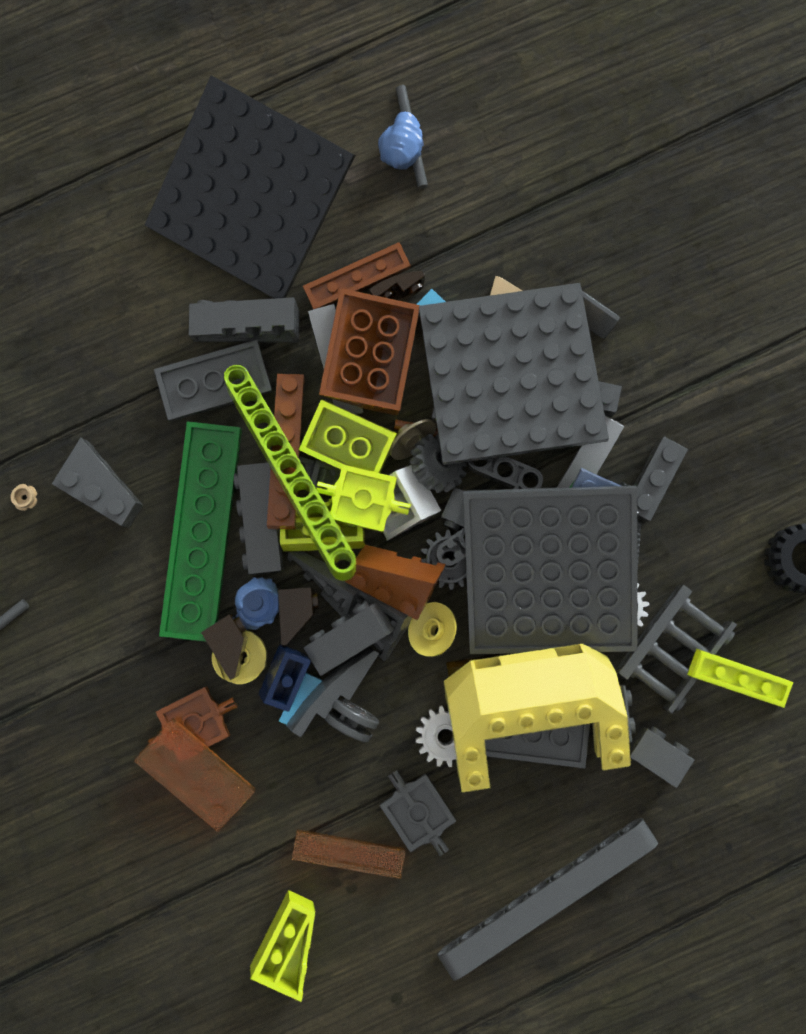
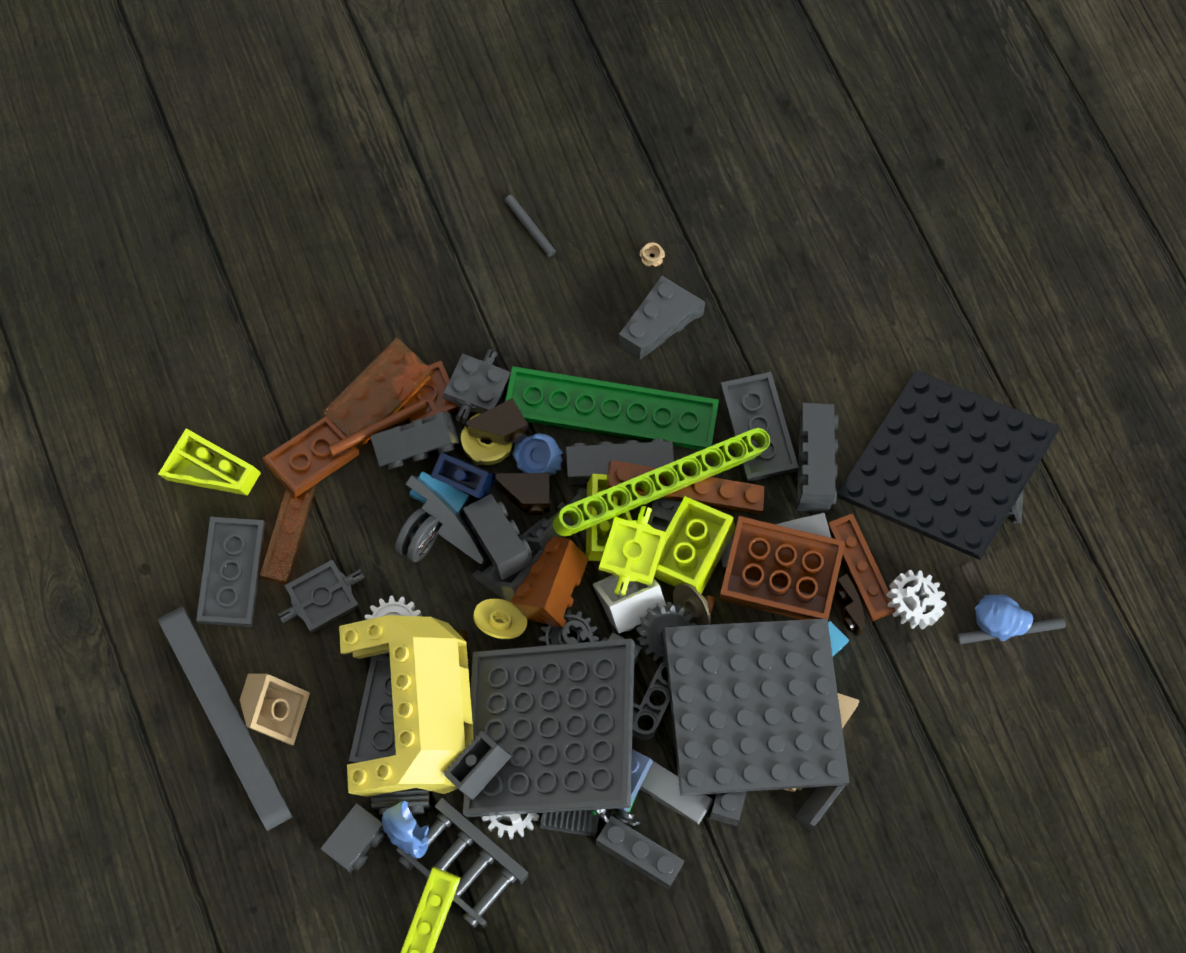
camera: 90 degrees right, 15 degrees down
none -> dark grey plate [196,517,265,627]
none -> tan slope [240,674,310,745]
none -> dark orange tile [262,416,359,498]
none -> dark orange bar [328,399,428,456]
none -> dark grey wedge [370,412,459,470]
none -> medium blue hair [382,800,429,858]
none -> dark grey plate [442,349,511,424]
none -> dark grey brick [444,731,511,800]
none -> white gear [886,570,946,629]

